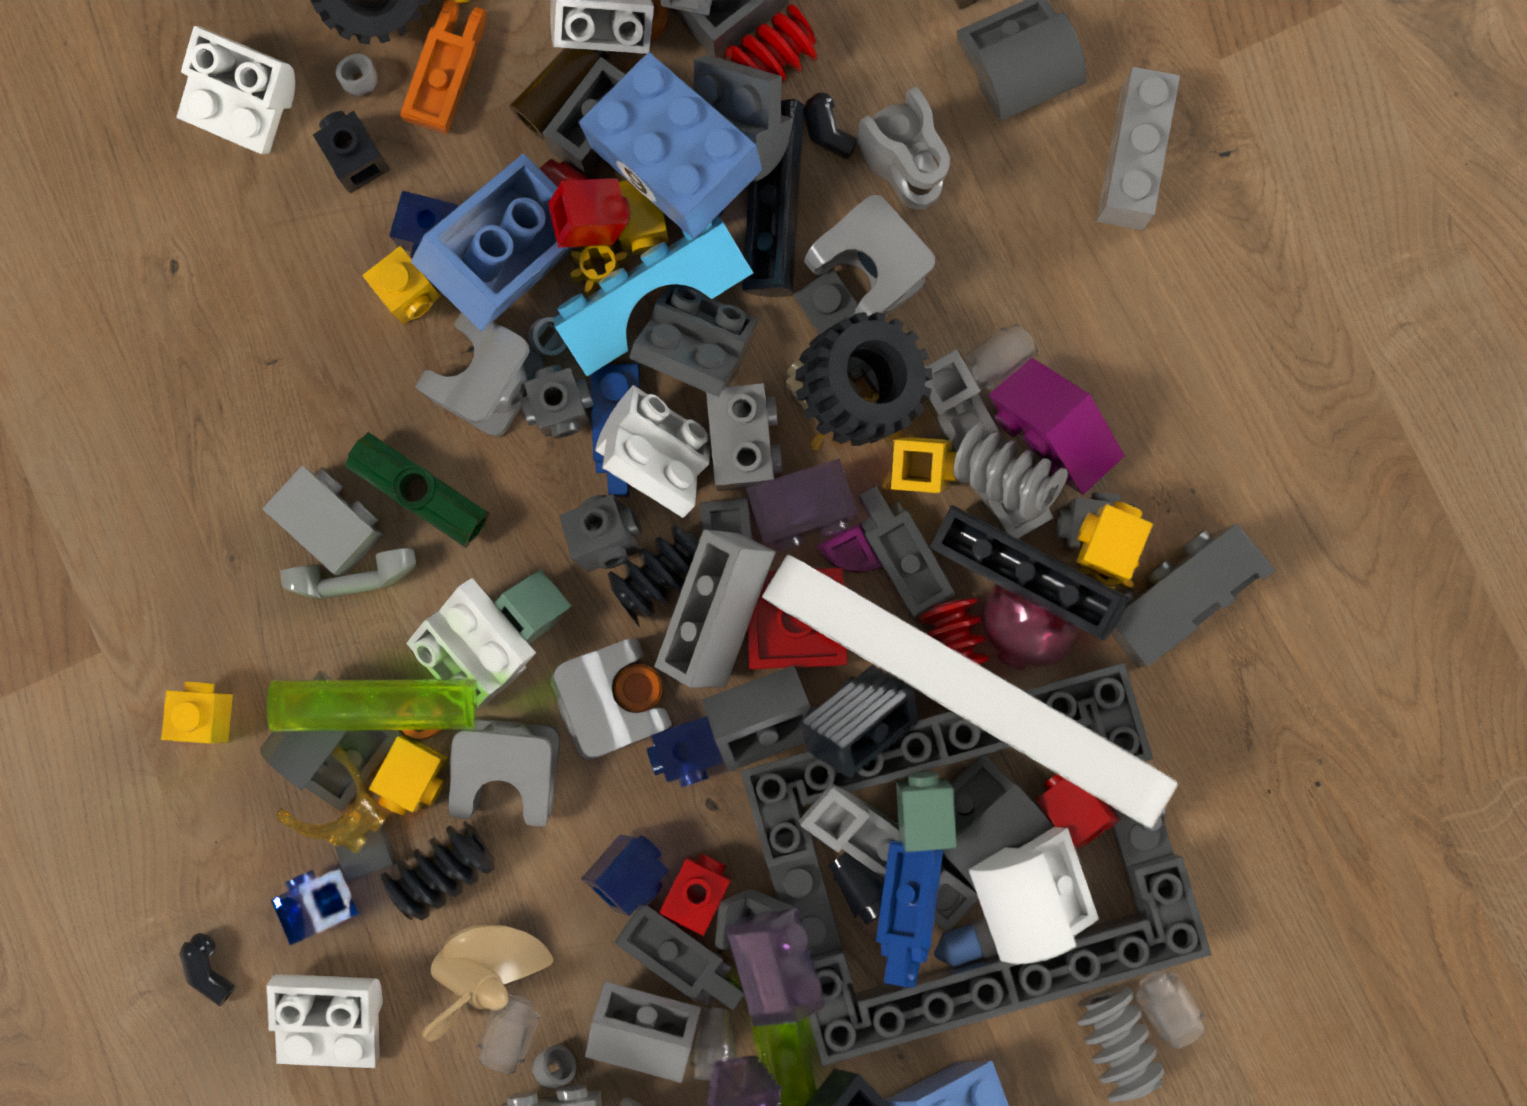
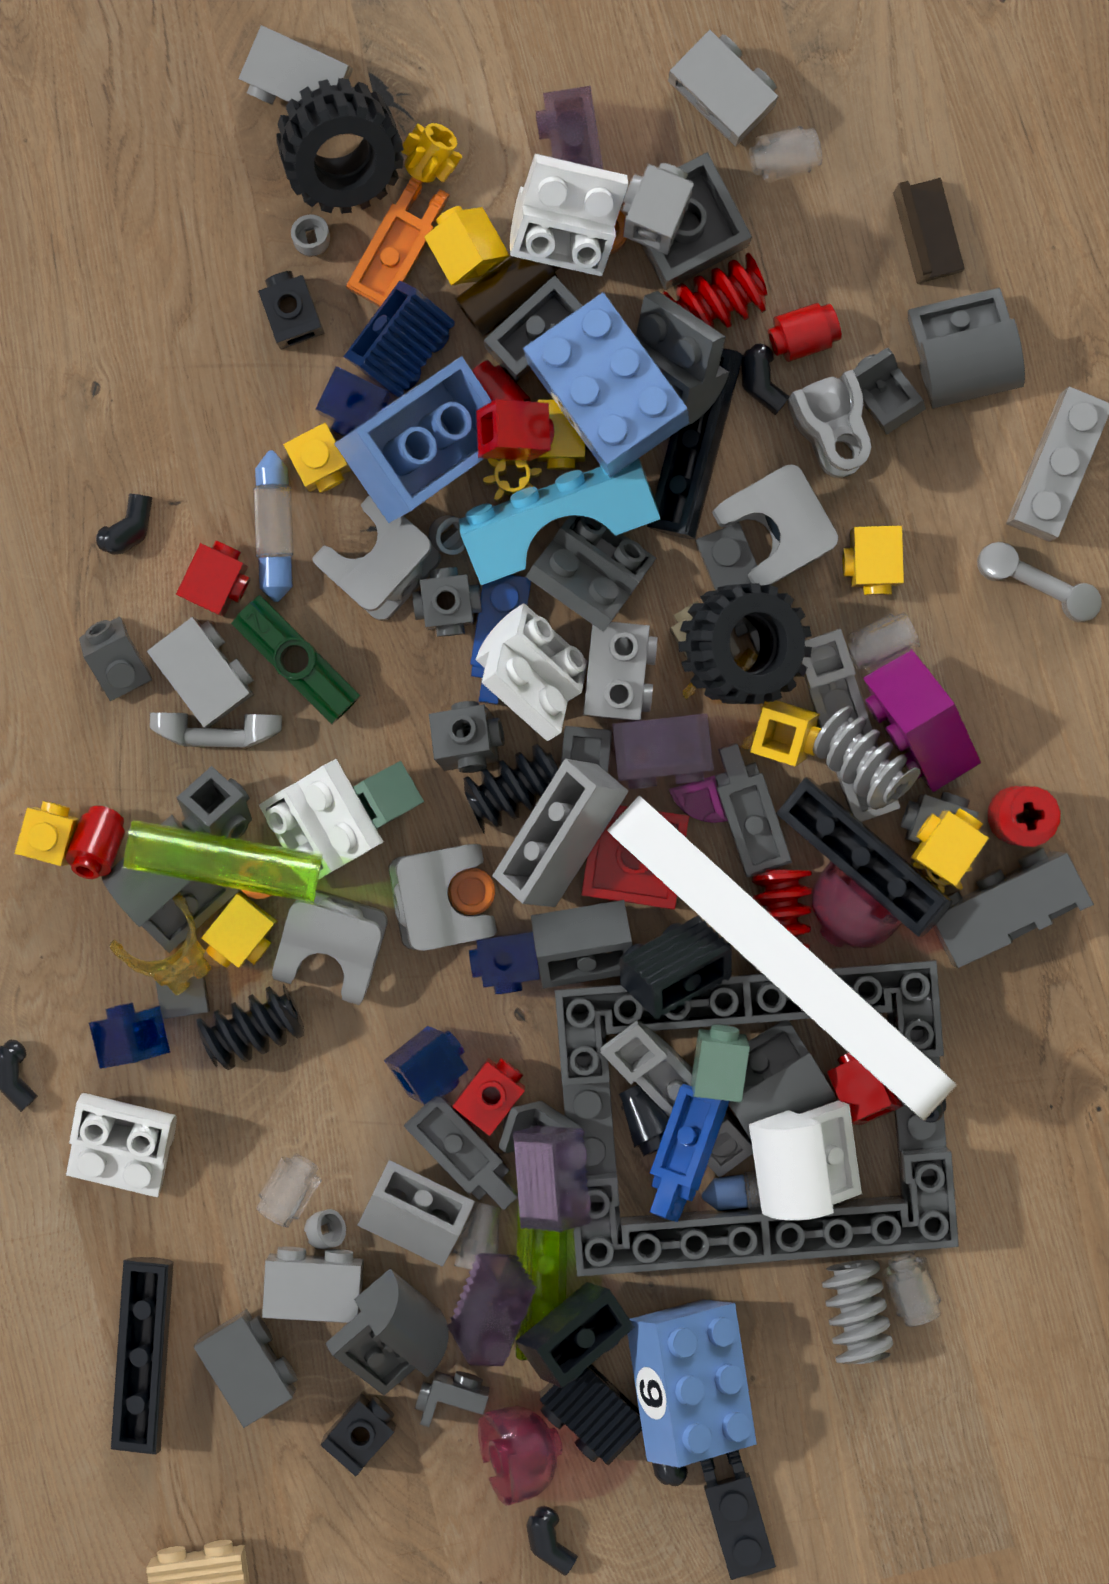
camera: 10 degrees right, 5 degrees up
white brick [176,26,295,154] -> none
tan piece [423,924,553,1042] -> none
none -> red brick [65,806,125,879]
none -> dark grey bracket [79,617,152,702]
none -> black arm [96,493,152,555]
none -> red brick [176,540,250,617]
none -> dark grey brick [177,766,252,851]
none -> piece [253,450,294,602]
none -> dark blue brick [343,280,455,398]
none -> yellow brick [424,206,510,286]
none -> red brick [768,303,842,362]
none -> yellow brick [842,526,904,596]
none -> dark grey bracket [853,348,926,435]
none -> light grey bar [977,542,1102,622]
none -> red piece [987,786,1061,847]

